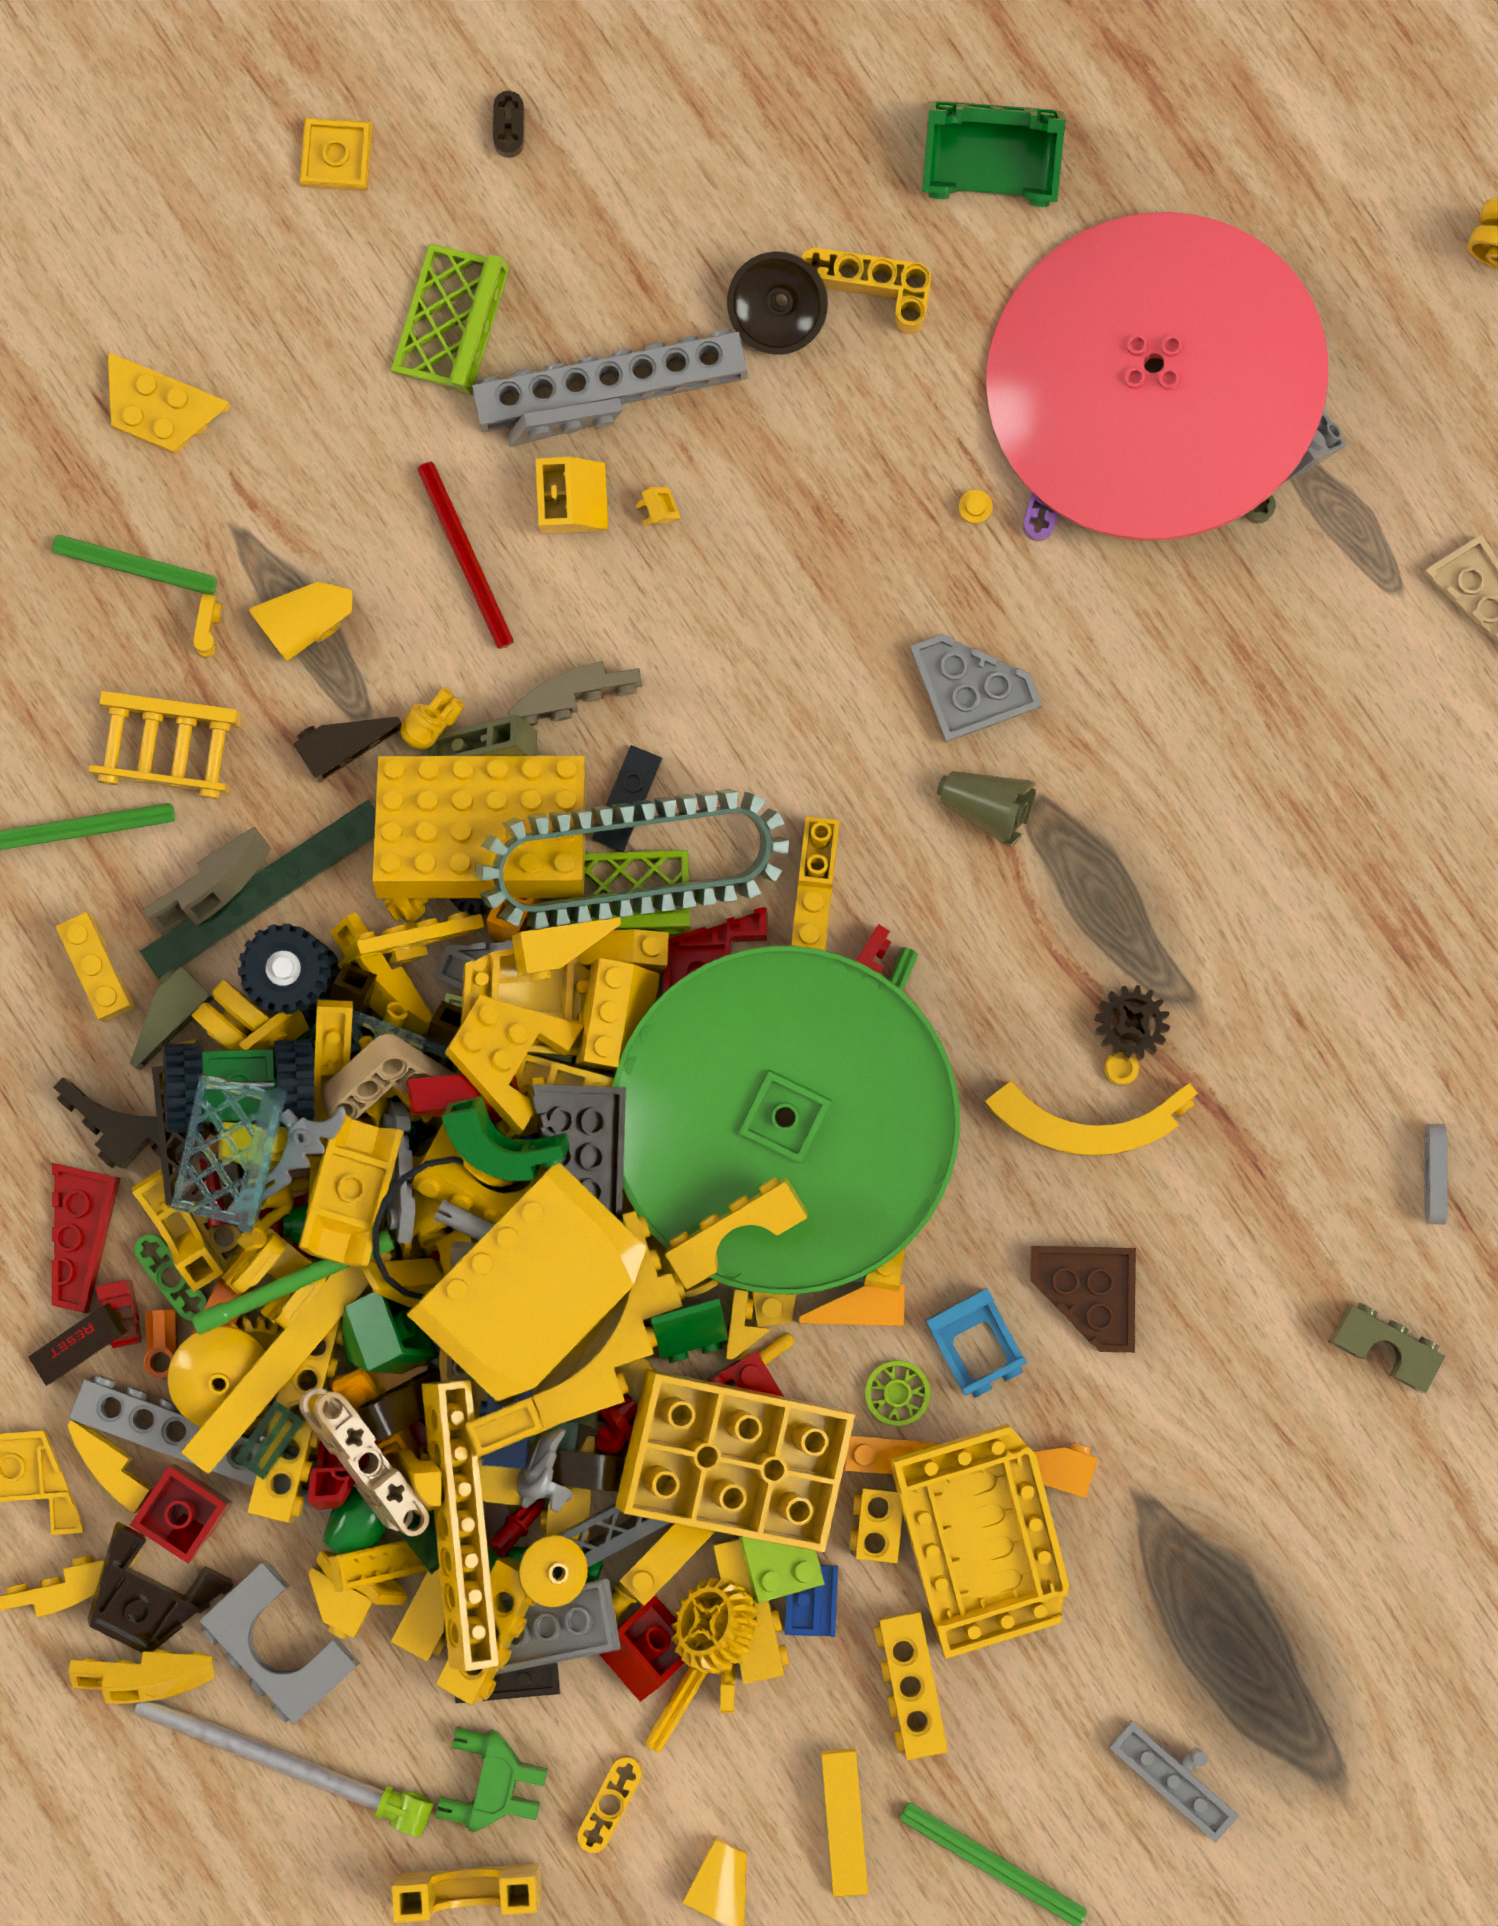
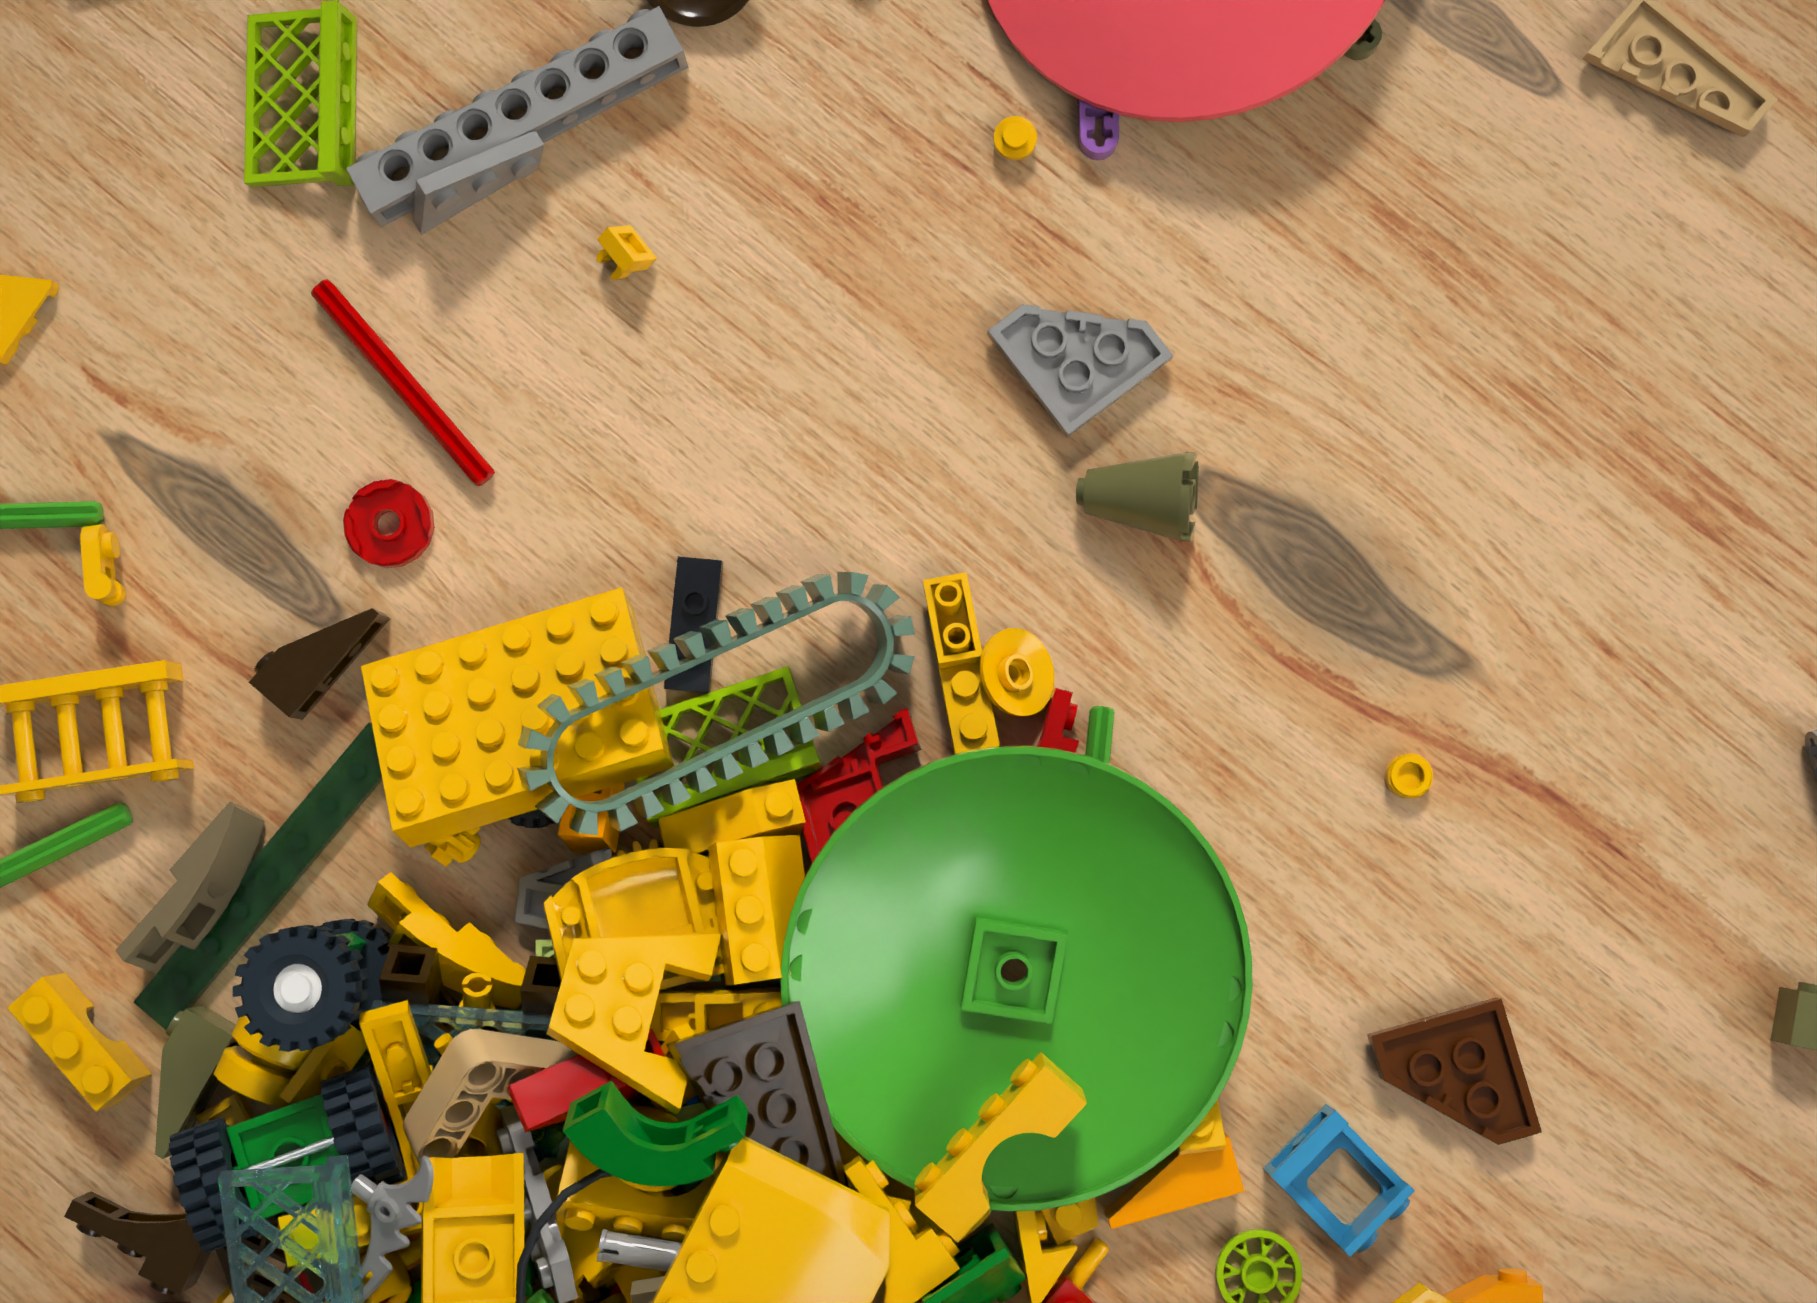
camera: 20 degrees left, 0 degrees up
yellow panel [249,581,353,662] -> none
yellow plate [344,911,485,967] -> none
yellow piece [400,687,465,750] -> none
olive slope [428,715,537,756] -> none
dark tan slope [508,661,643,726] -> none
yellow slope [511,917,621,982] -> none
yellow slope [535,457,609,534] -> none
yellow arch [983,1080,1198,1156] -> none
dark brown gear [1094,985,1170,1061] -> none
none -> red tile [343,479,435,568]
none -> yellow dish [980,628,1055,717]

